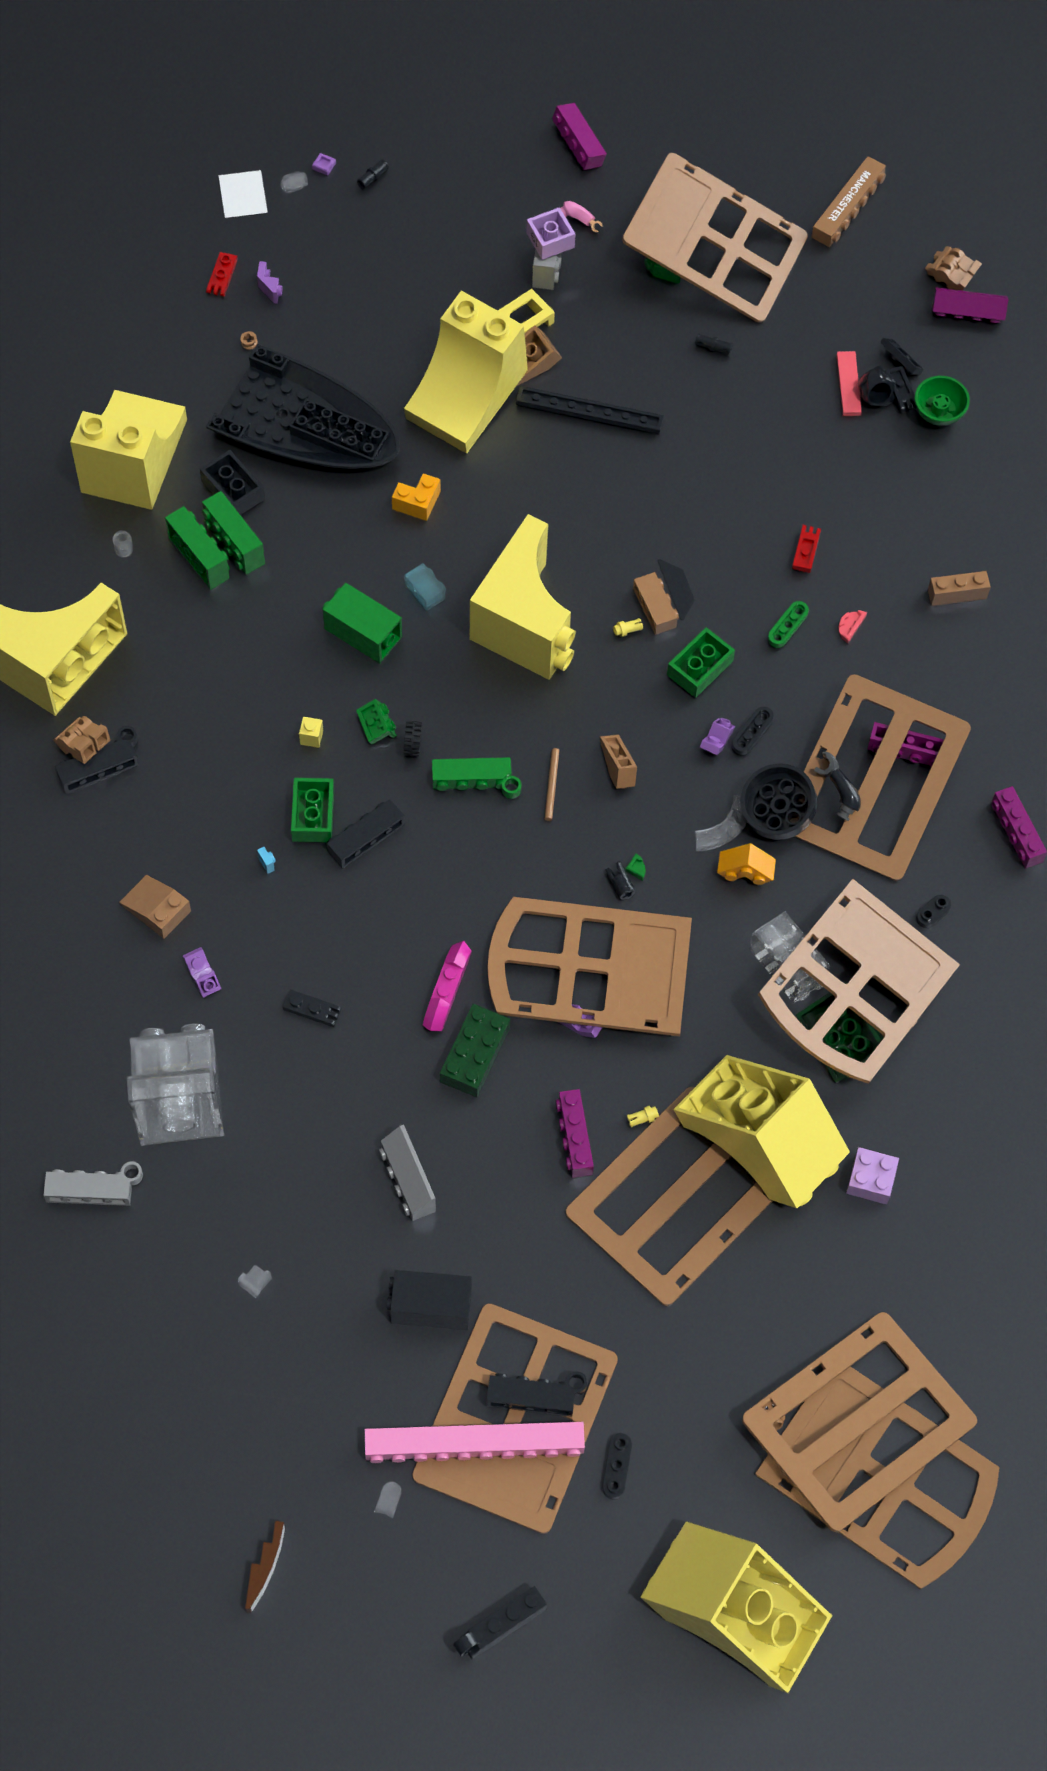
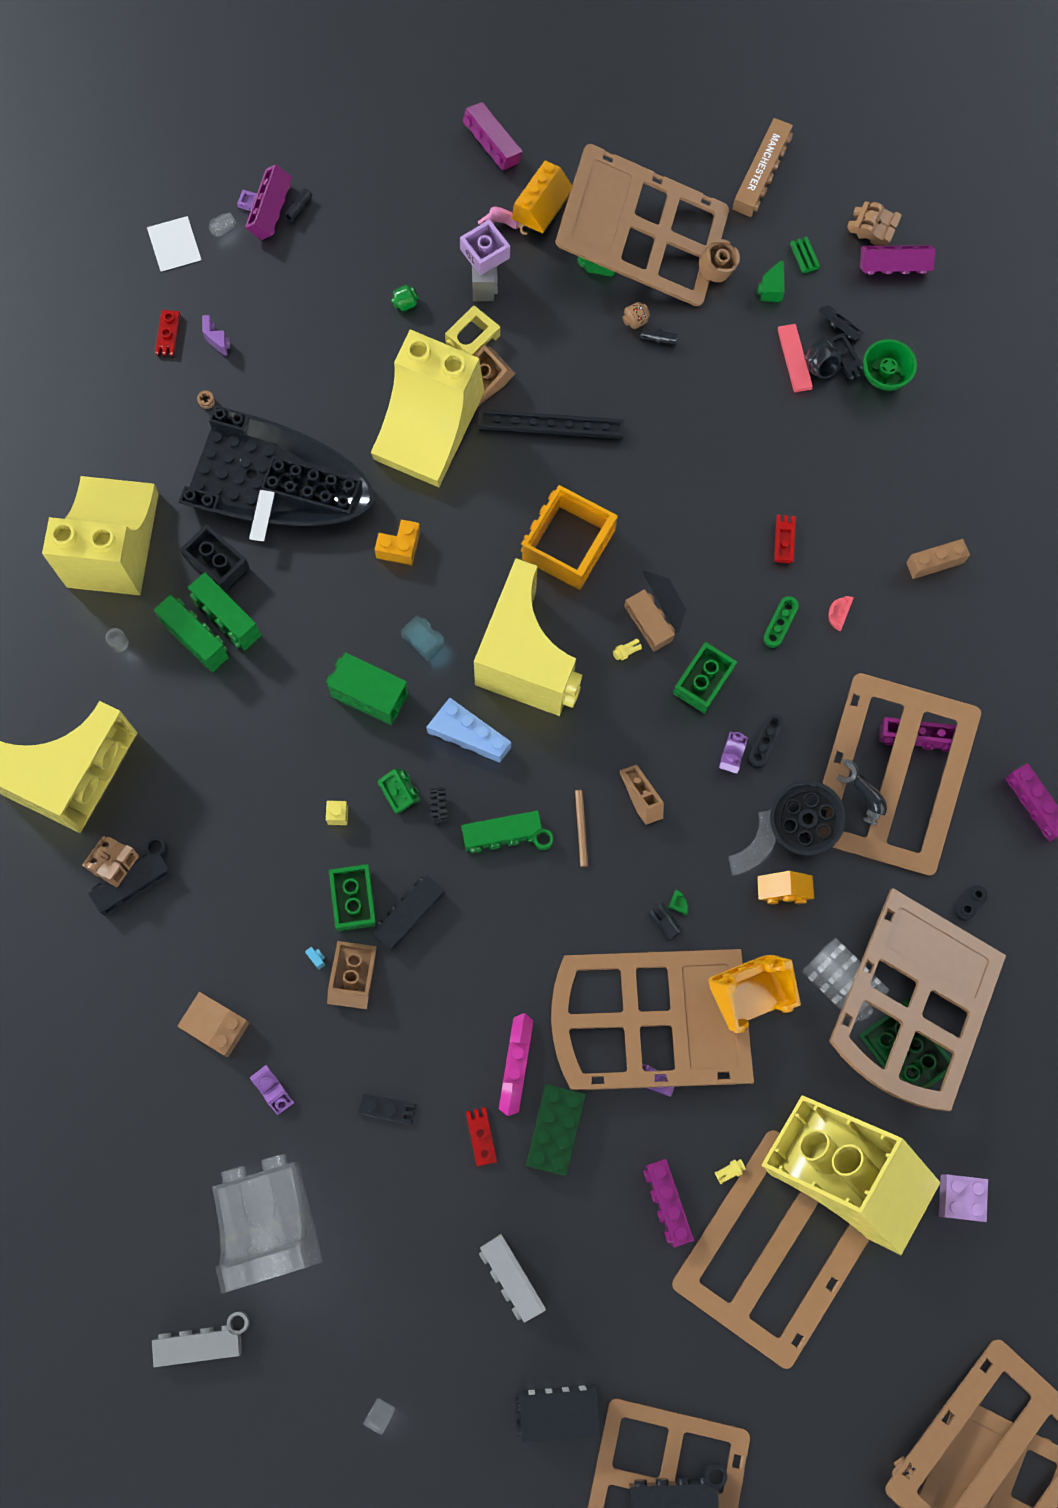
camera: 10 degrees left, 10 degrees up
none -> magenta brick [245,164,292,240]
none -> white sticker [249,490,274,541]
none -> medium nougat slope [327,941,377,1009]
none -> green head [391,284,419,312]
none -> light blue wedge [427,698,511,763]
none -> red hinge [466,1107,497,1166]
none -> light orange slope [512,160,572,233]
none -> light orange window [521,485,618,590]
none -> medium nougat head [622,302,650,329]
none -> medium nougat brick [699,239,740,282]
none -> light orange windscreen [708,955,801,1033]
none -> green slope [757,261,785,302]
none -> green tile [790,236,820,274]

